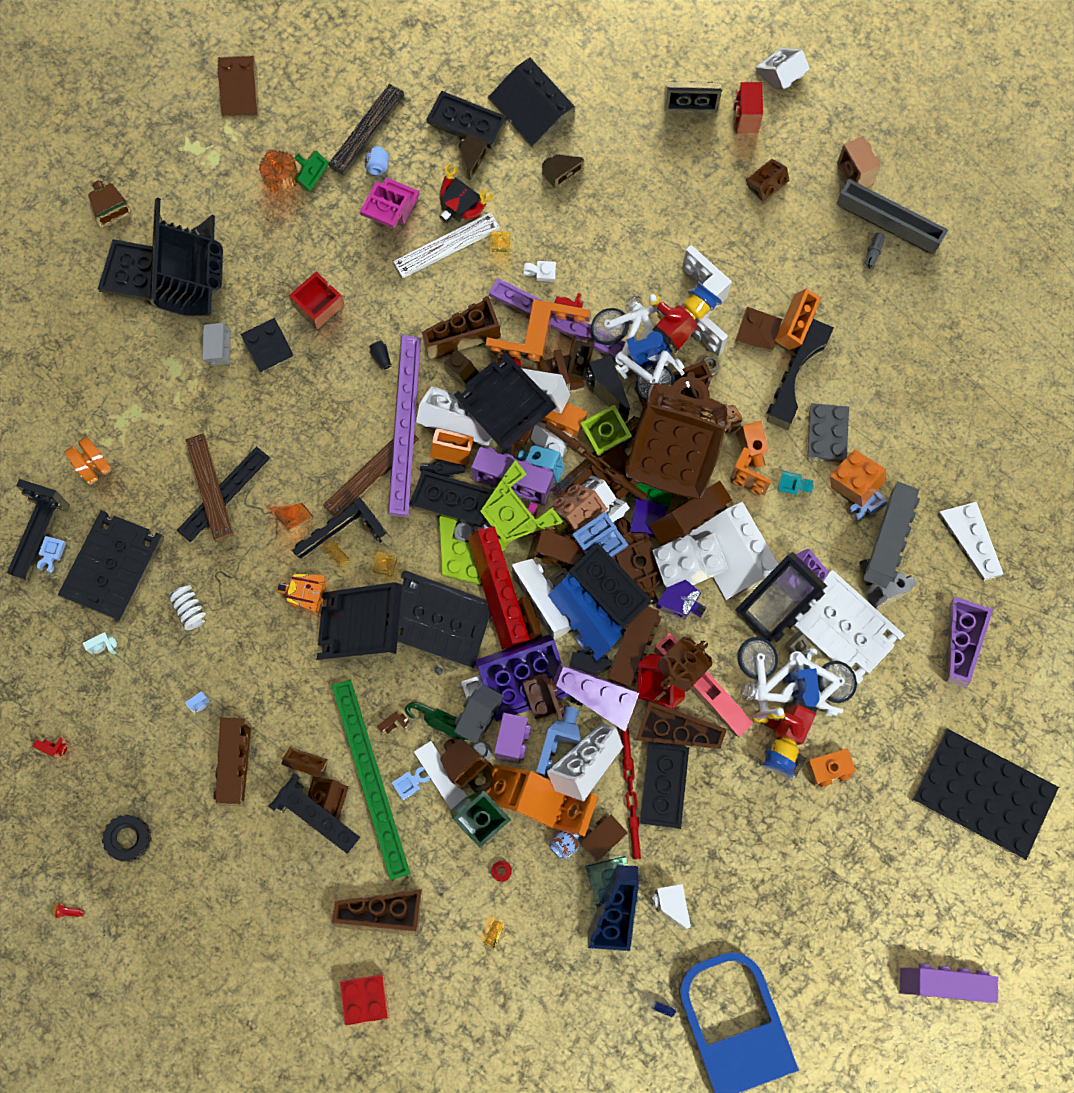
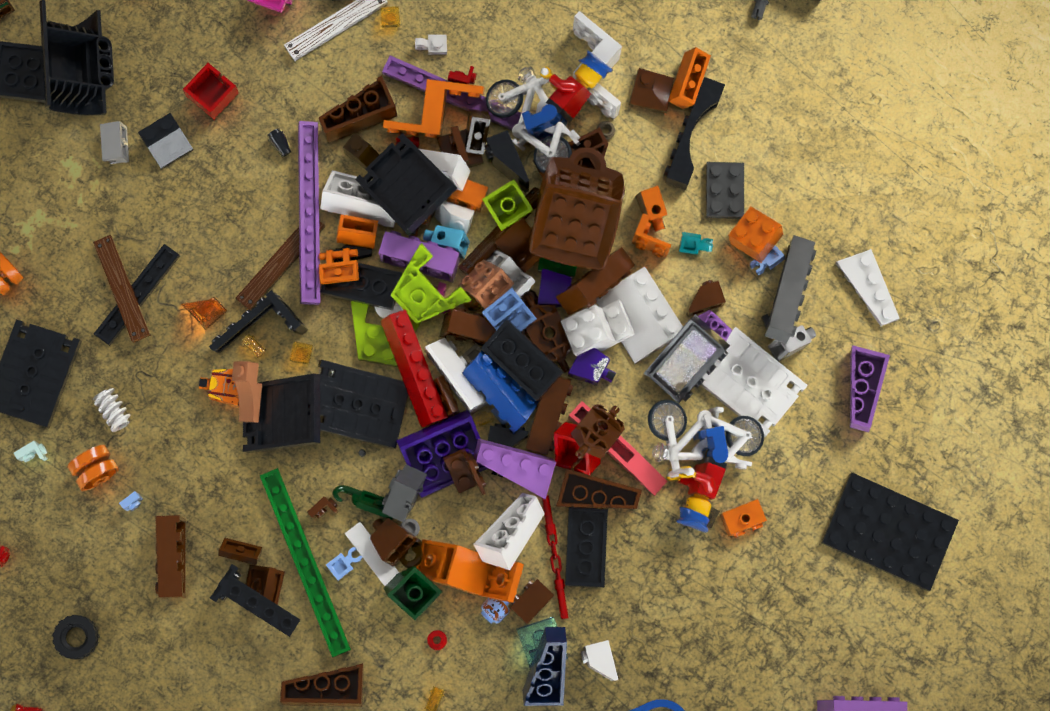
camera: 10 degrees left, 5 degrees up
light grey tile [454,522,475,542] -> none
white plate [461,675,483,699] -> none
medium lavender brick [494,713,531,764] -> none
medium blue plate [536,706,581,778] -> none
reddish brown piece [545,421,648,502] -> none
medium nougat head [724,403,743,433] -> none
dark tan plate [785,631,811,654] -> none
none -> orange wheel [67,445,119,491]
none -> nougat slope [232,361,262,423]
none -> orange plate [319,248,359,285]
none -> clear yellow plate [473,411,494,428]
none -> reddish brown slope [687,280,726,317]

